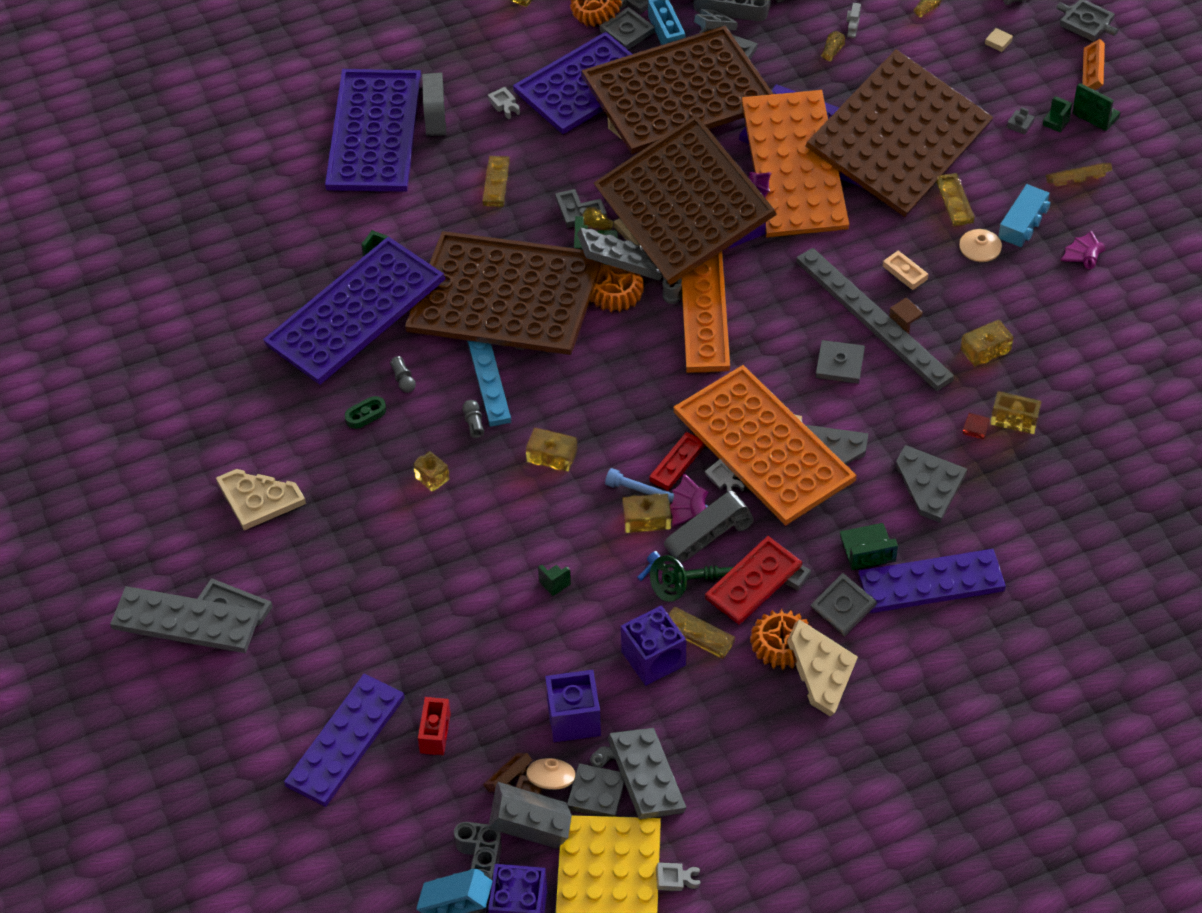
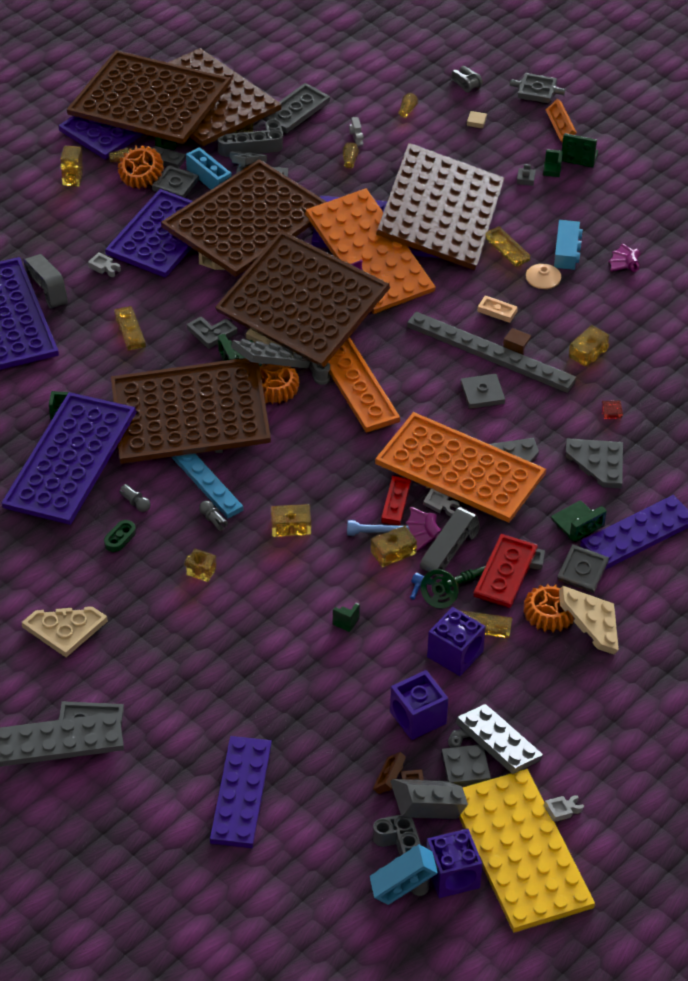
camera: 25 degrees left, 5 degrees down
red brick [418,697,451,755] -> none
light nougat dish [526,758,575,789] -> none
clear yellow cone [582,207,613,230] -> none
clear yellow brick [991,391,1042,434] -> none
clear yellow plate [1046,163,1112,186] -> none

